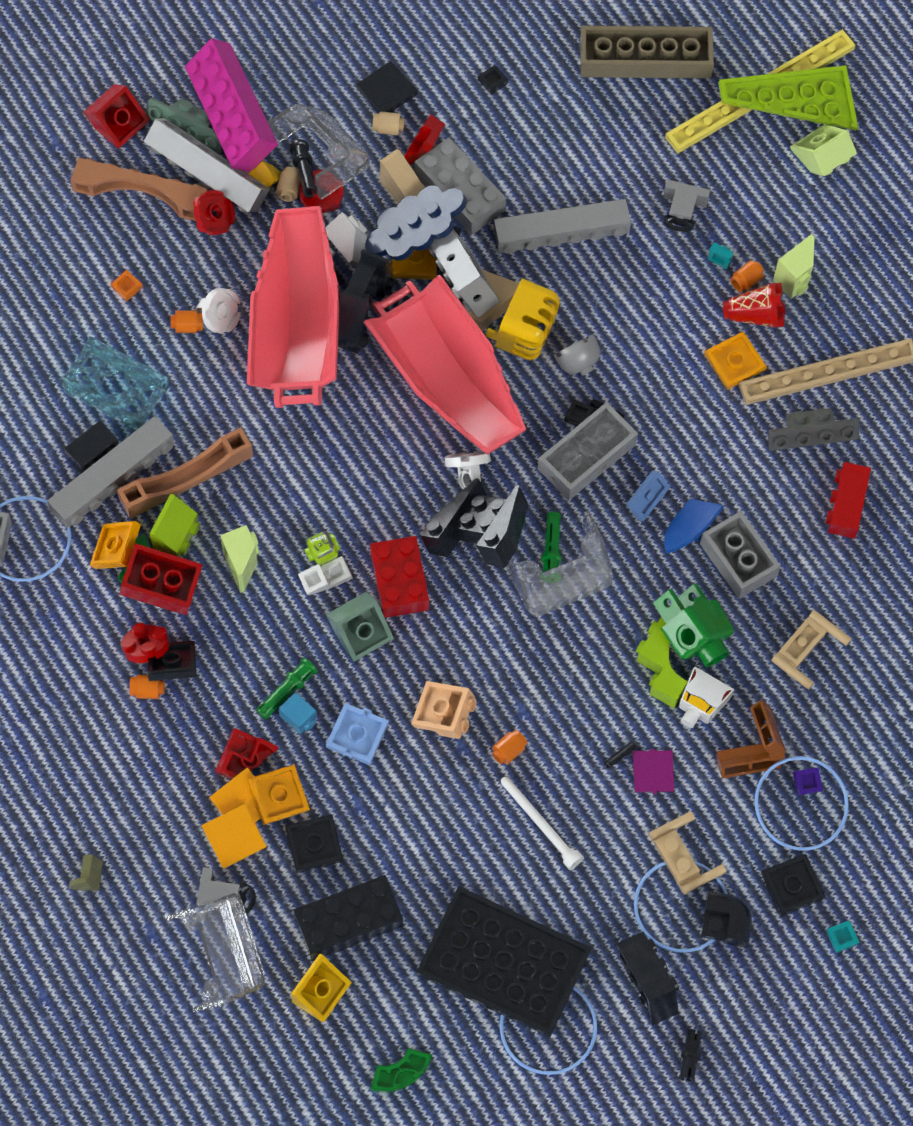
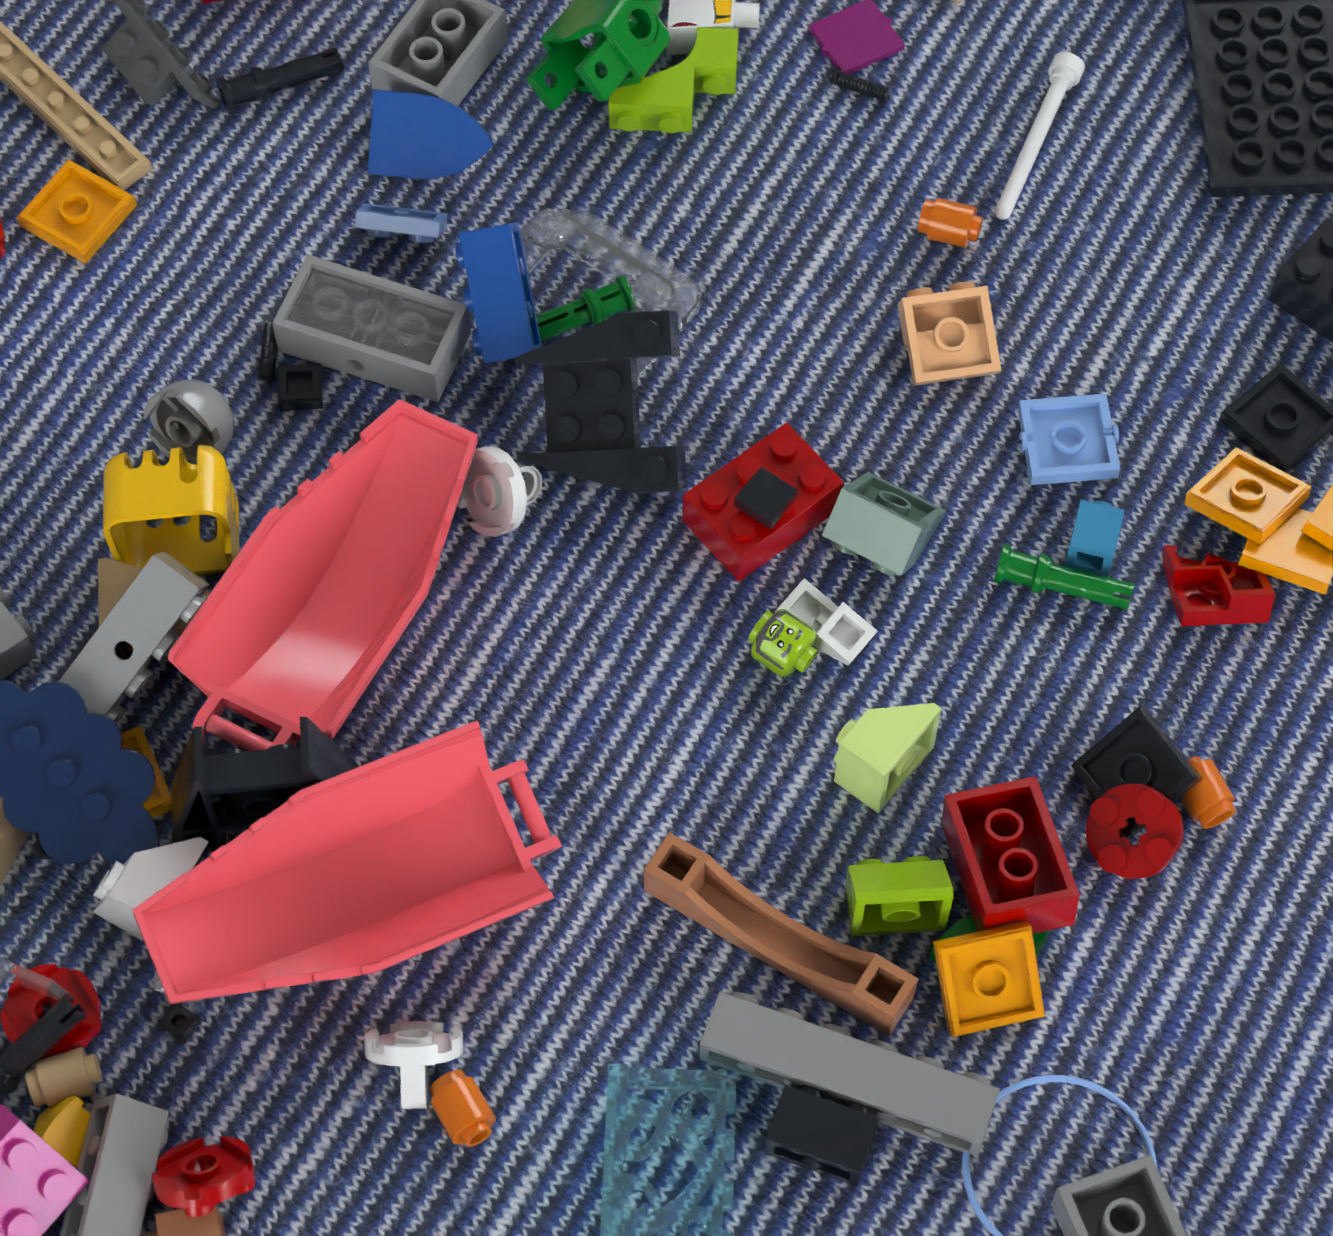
camera: 115 degrees left, 5 degrees down
none -> black pin [216,47,344,114]
none -> blue brick [455,222,542,364]
none -> black tile [734,467,798,530]

